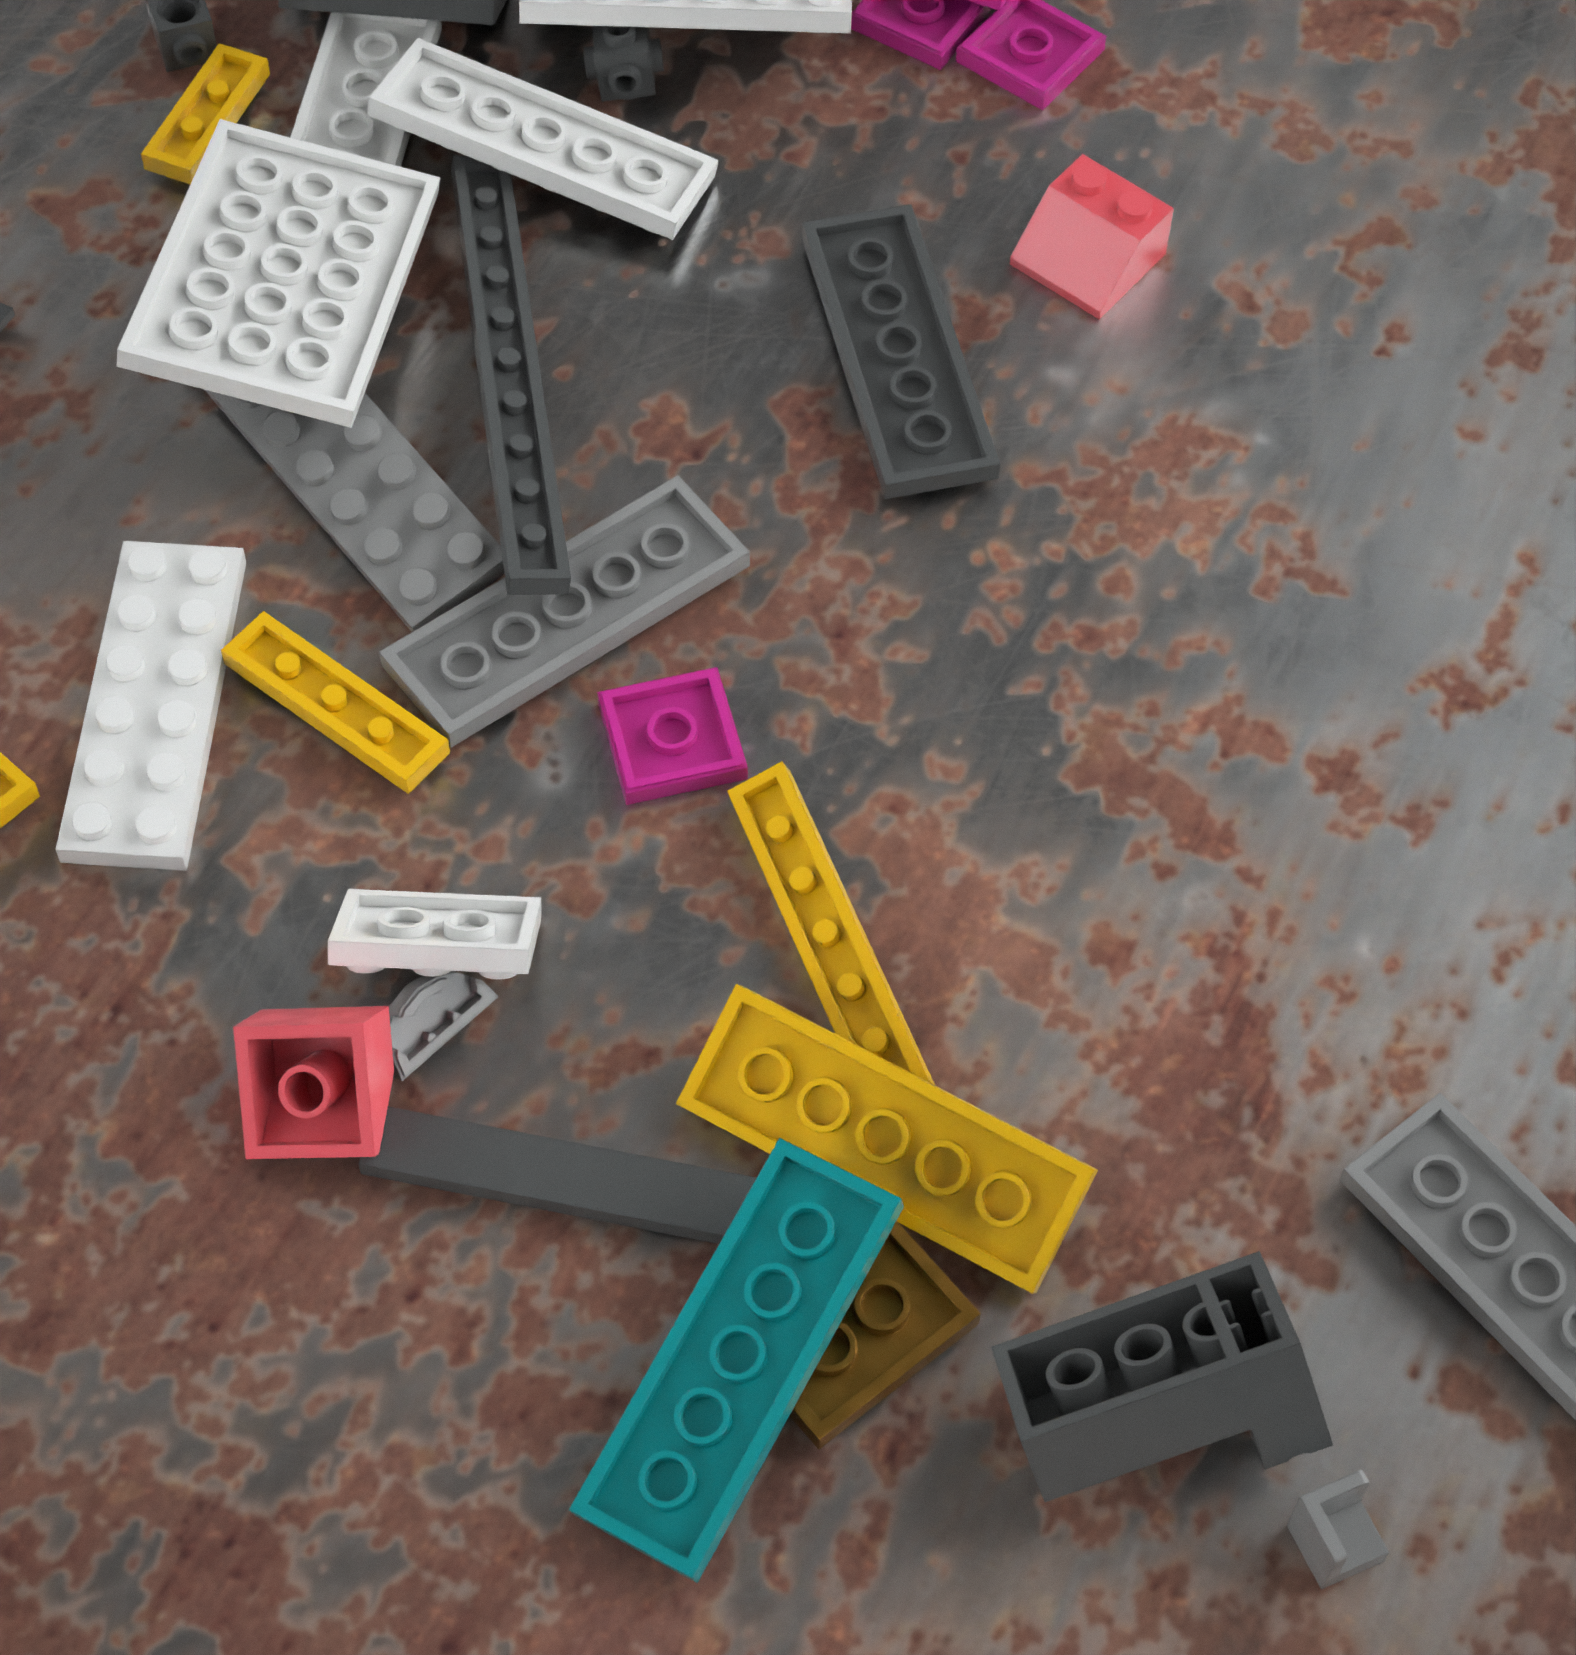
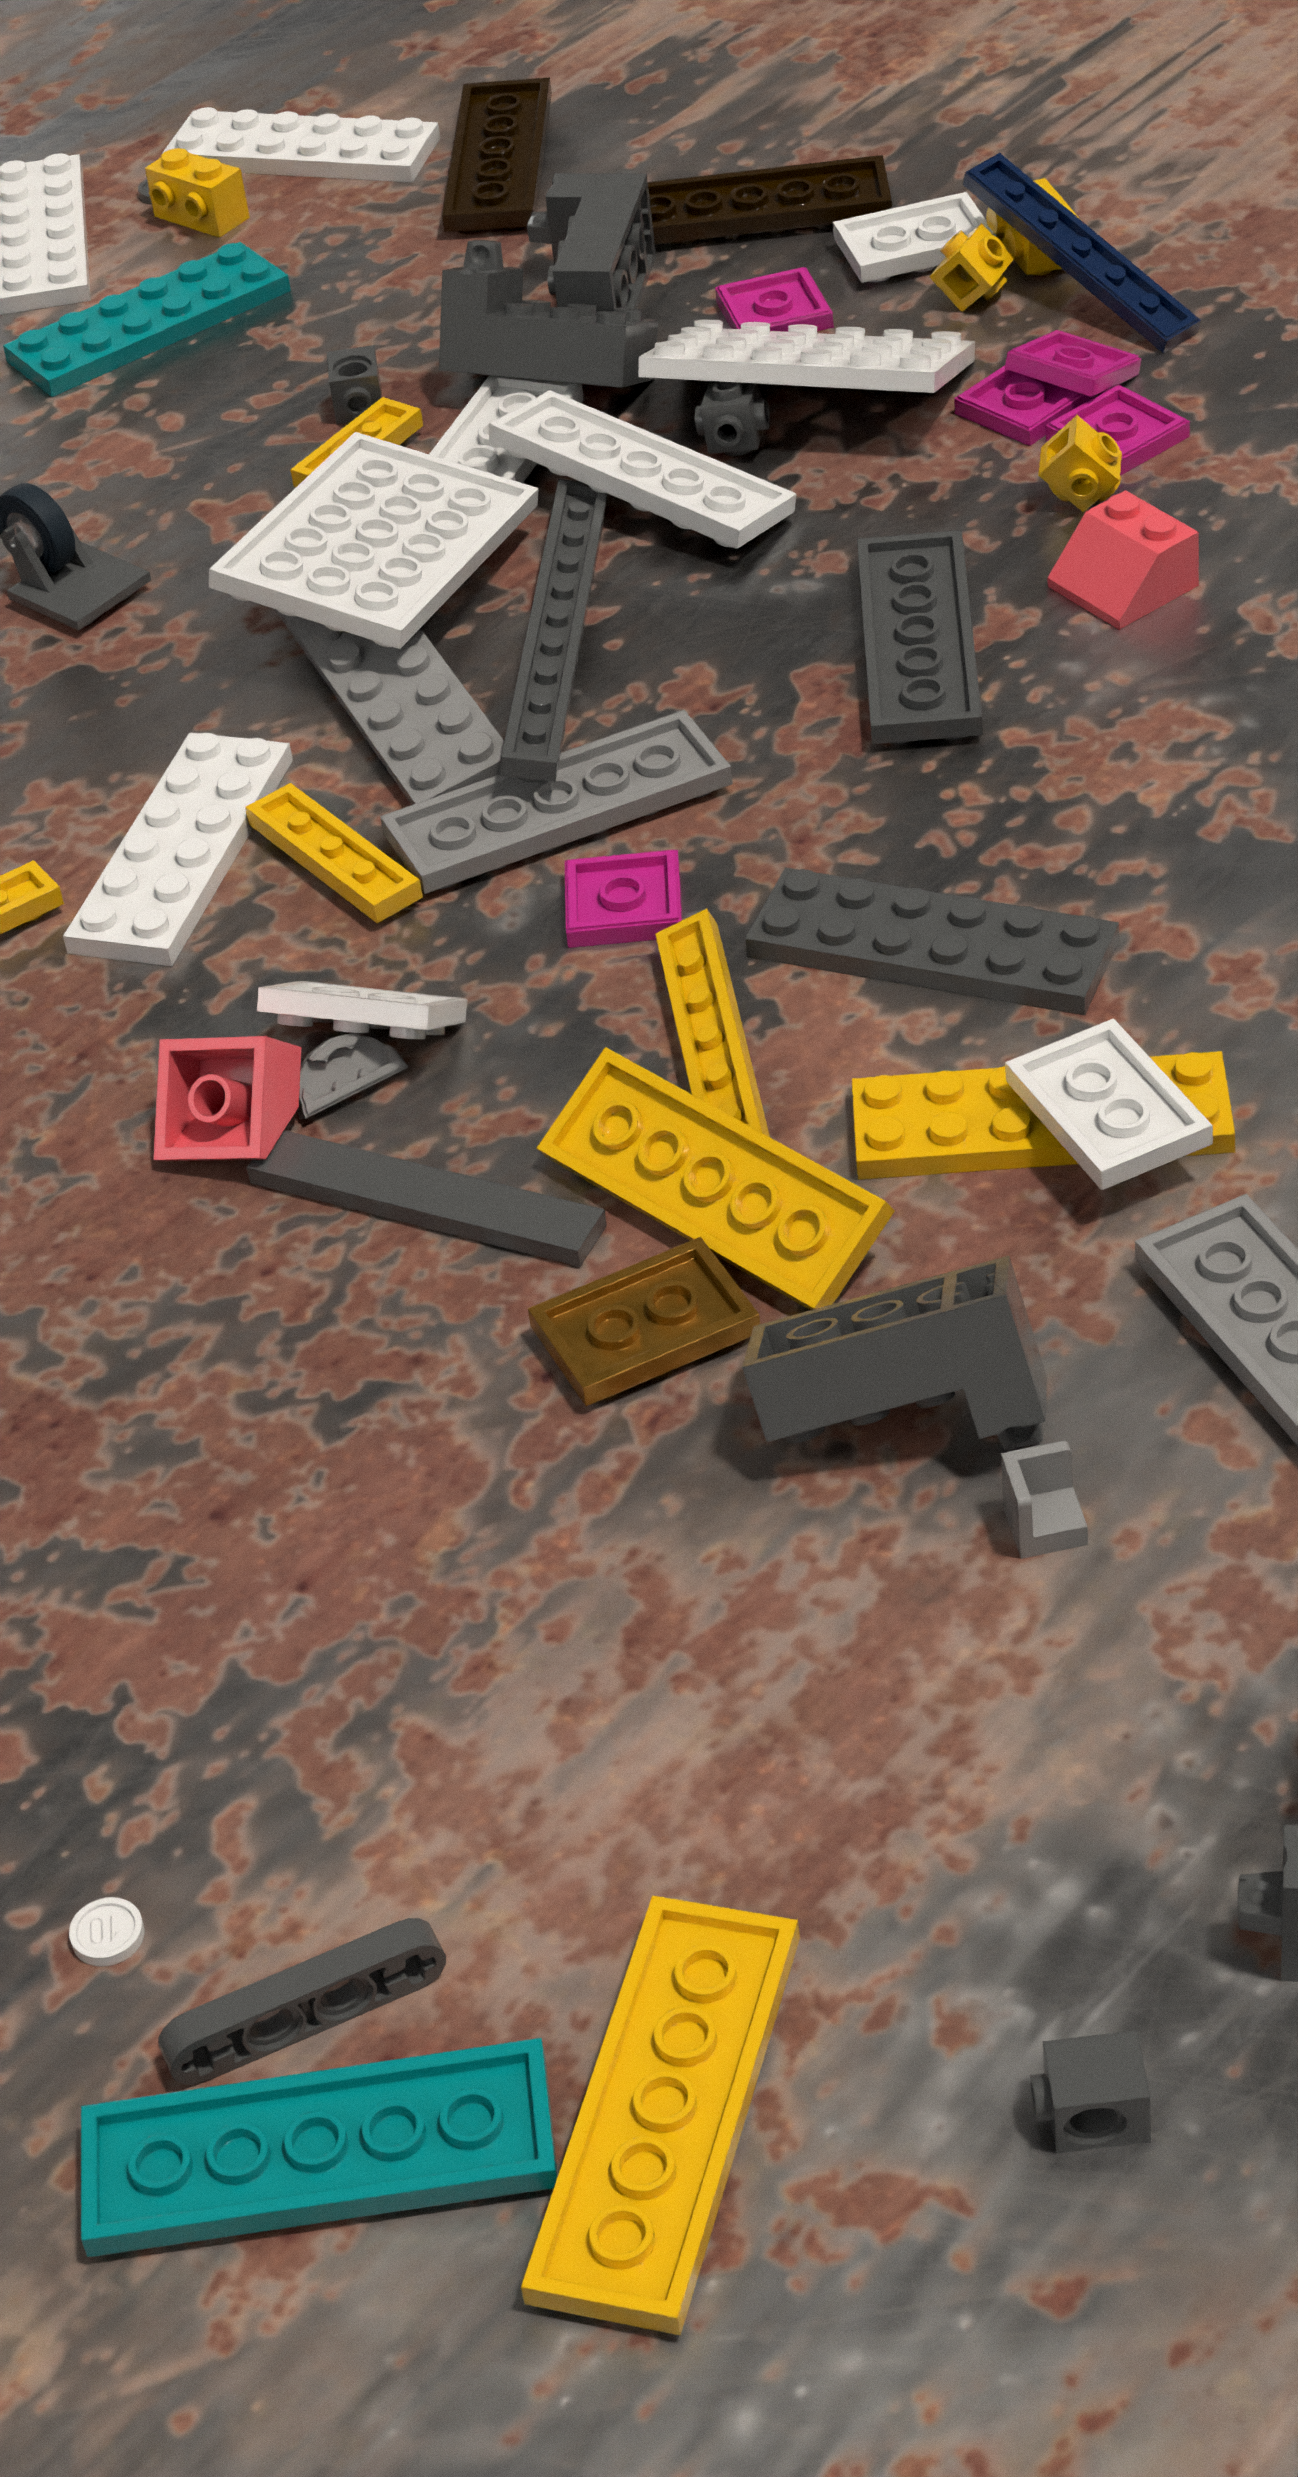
camera: 20 degrees right, 15 degrees down
teal plate [569,1138,904,1583] -> none
none -> dark grey plate [745,867,1119,1015]
none -> yellow plate [852,1051,1235,1180]
none -> white plate [1005,1018,1213,1190]
none -> yellow brick [1038,415,1122,513]

